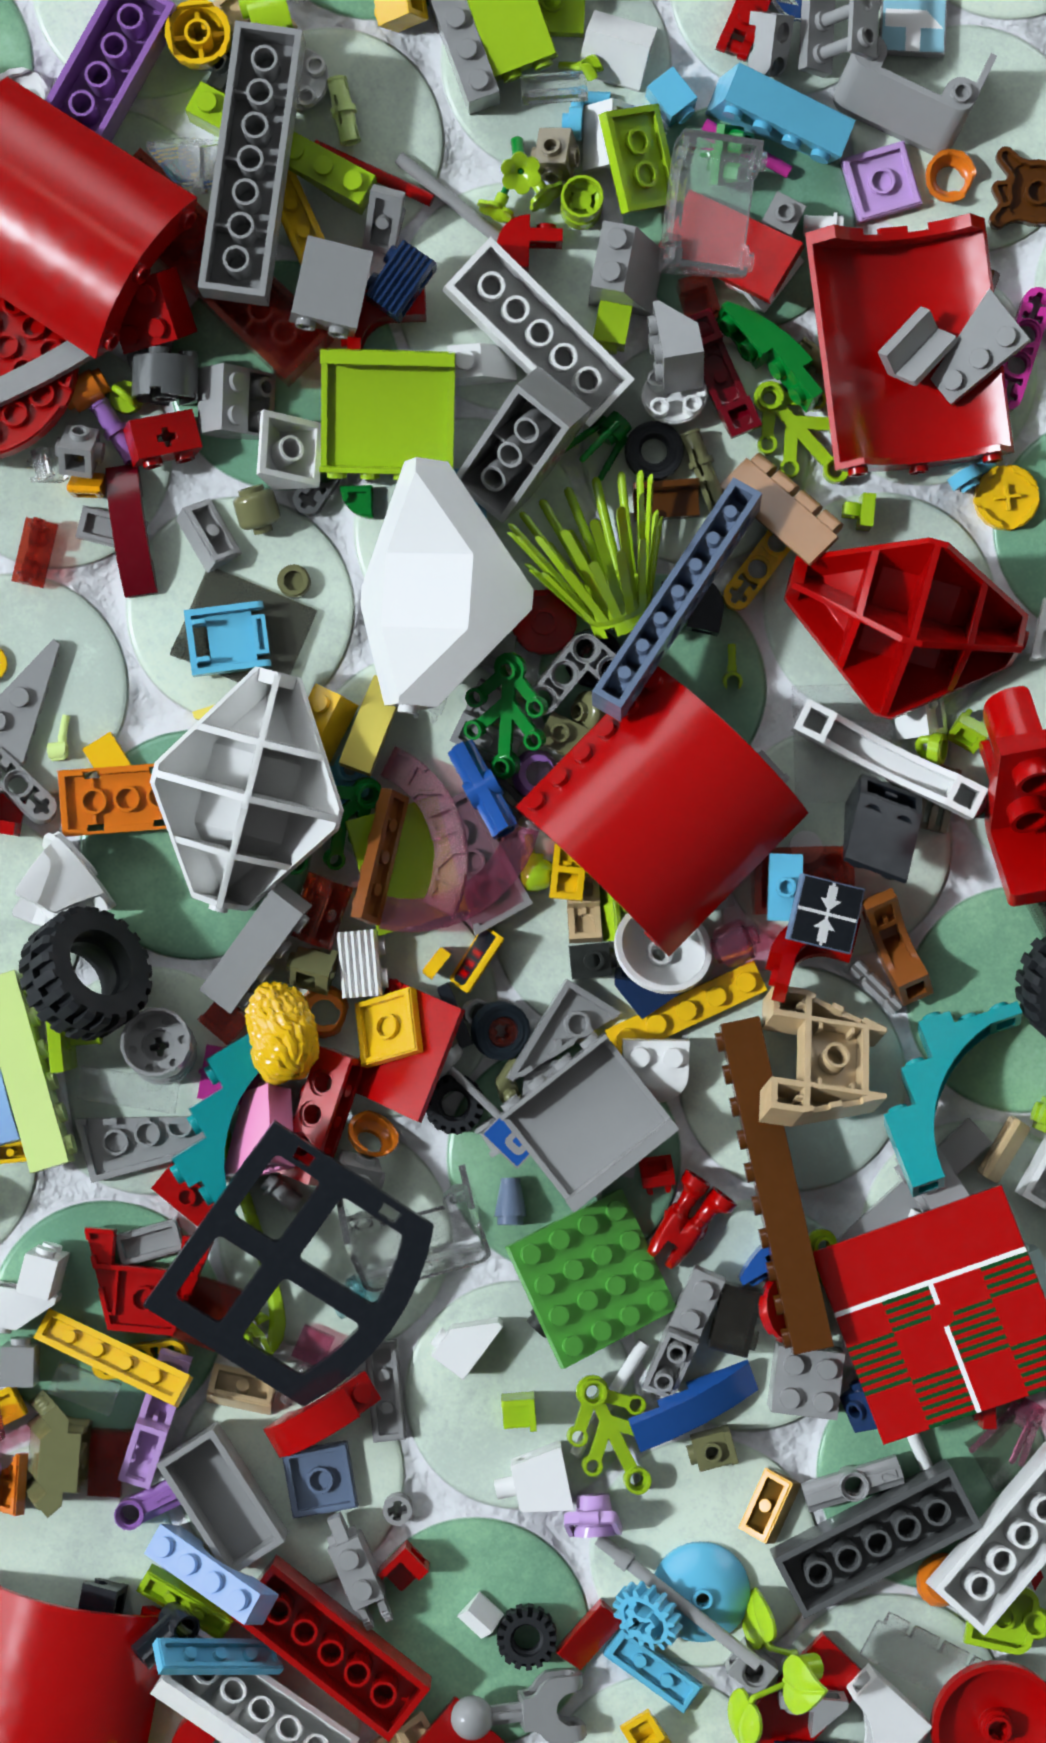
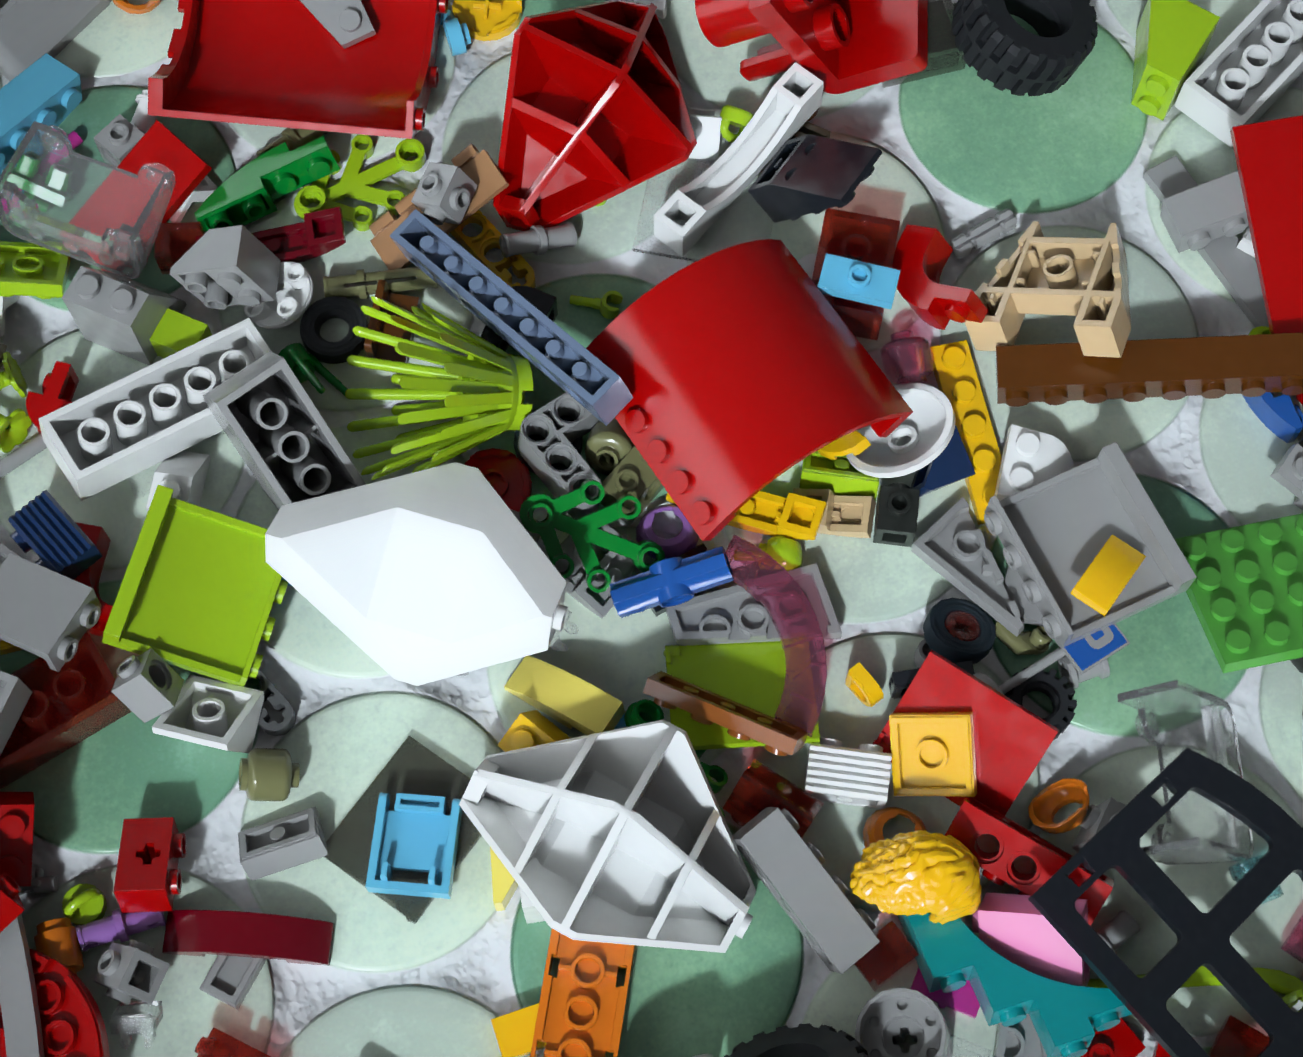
camera: 80 degrees left, 20 degrees down
light orange slope [67,473,106,498] -> none
dark grey brick [132,346,199,406] -> none
light grey slope [197,363,276,440] -> none
olive tile [277,564,311,599] -> none
olive brick [286,946,338,996] -> none
green tile [340,485,374,520] -> none
clear pink tile [381,746,468,917] -> none
slope [449,928,504,993] -> none
sand blue cone [494,1178,527,1225] -> none
lime wheel [560,175,604,230] -> none
red tile [639,1154,676,1195] -> none
red piece [647,1169,737,1270] -> none
black tile [785,873,865,954] -> none
lavender tile [840,141,922,224] -> none
lime tile [841,492,876,531] -> none
dark orange arch [861,888,934,1006] -> none
light grey panel [878,306,958,386] -> none
teal arch [884,1001,1022,1197] -> none
lime tile [946,708,988,754] -> none
tan slope [977,1116,1030,1183] -> none
none -> light grey brick [111,648,185,723]
none -> light grey brick [411,162,478,225]
none -> light grey pin [499,223,577,258]
none -> yellow slope [1070,534,1146,616]

